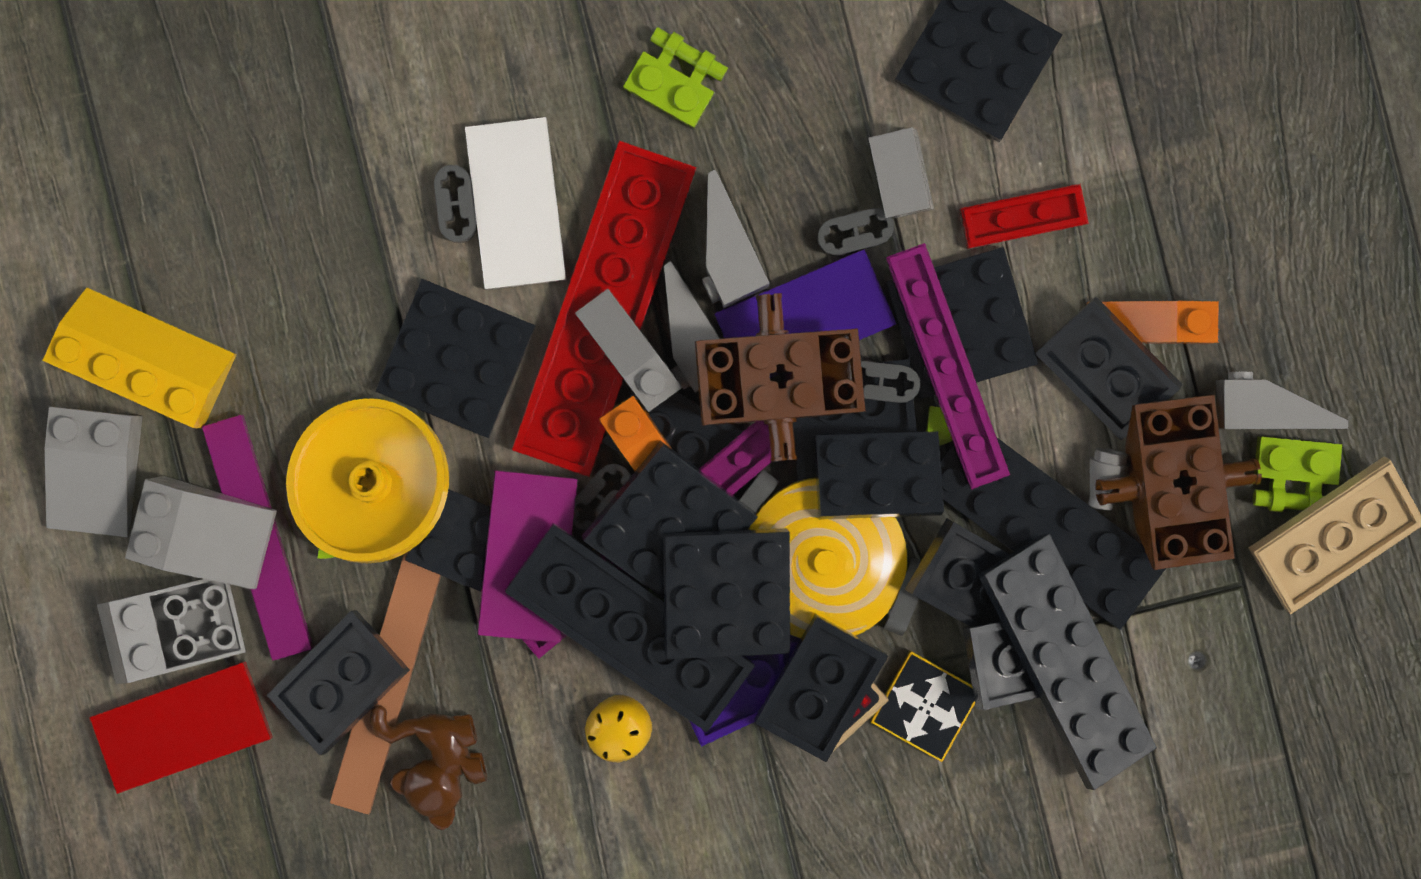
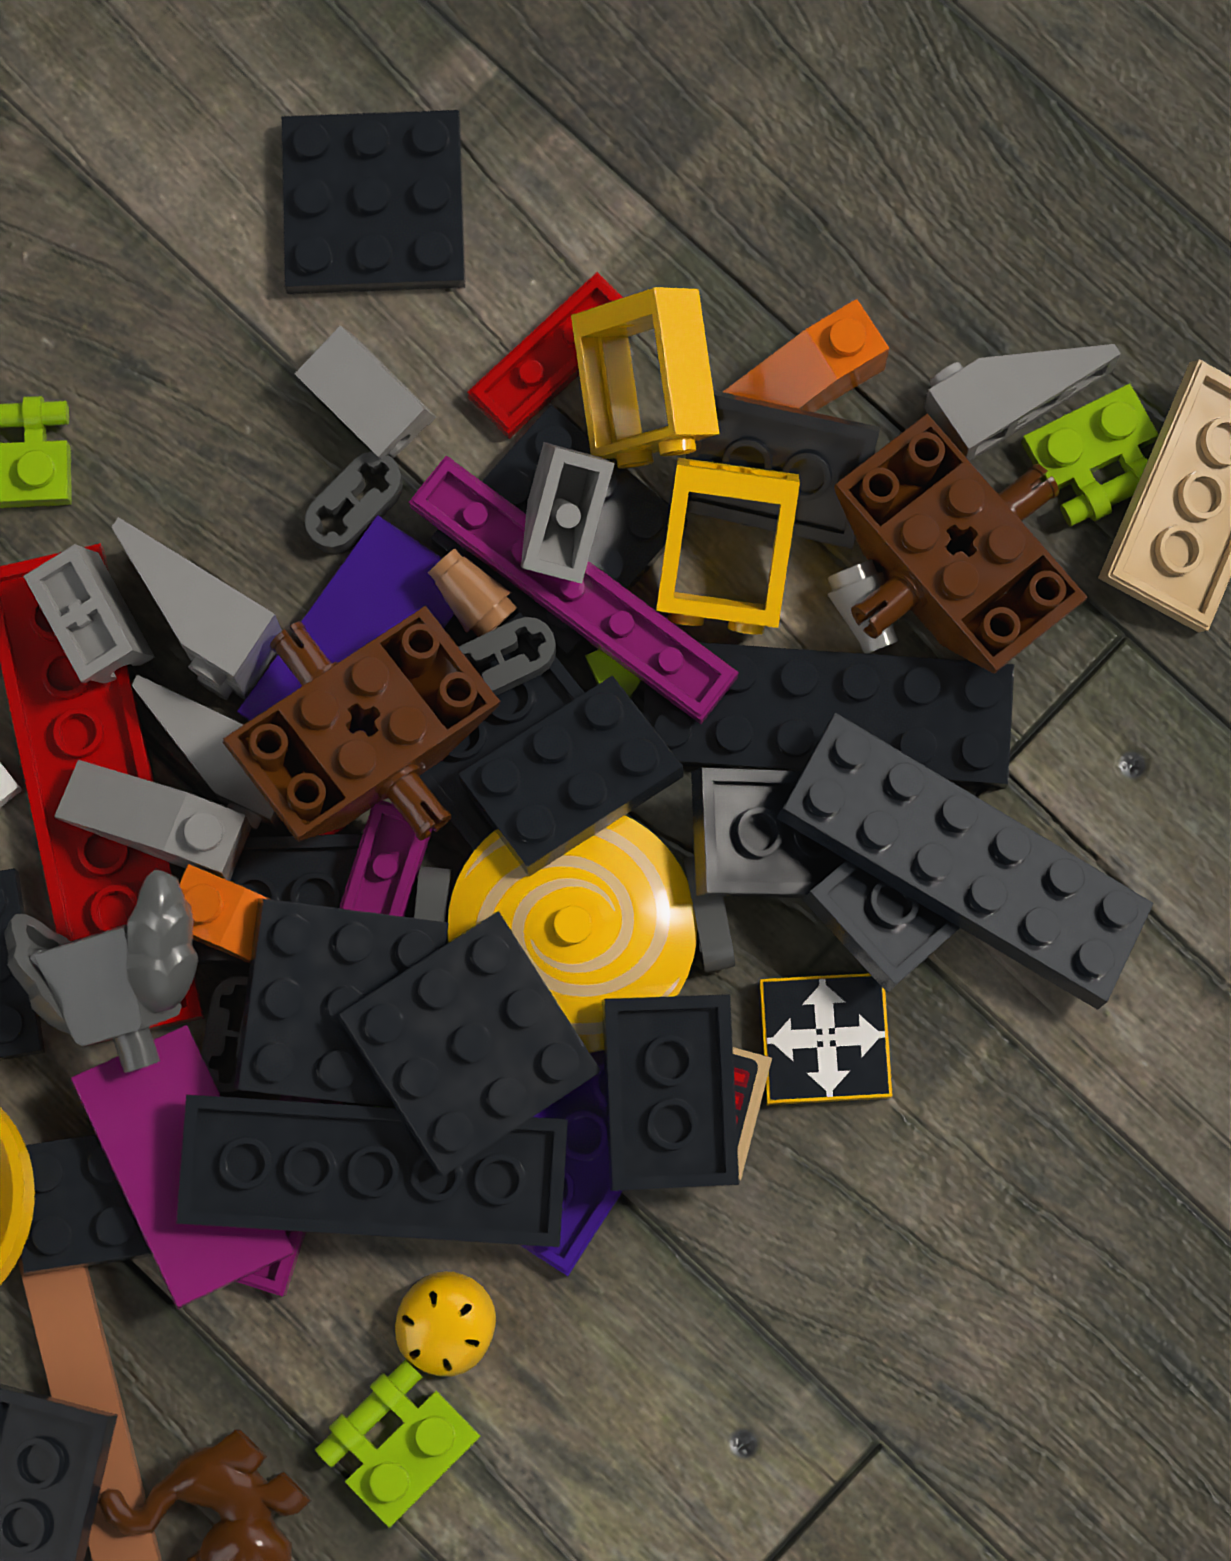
camera: 30 degrees left, 10 degrees down
none -> dark grey torso [4,870,198,1073]
none -> light grey hinge [24,544,155,683]
none -> lime plate [315,1359,481,1528]
none -> medium nougat cone [428,548,517,637]
none -> light grey slope [521,442,615,584]
none -> yellow window [571,287,719,468]
none -> yellow window [656,458,800,635]

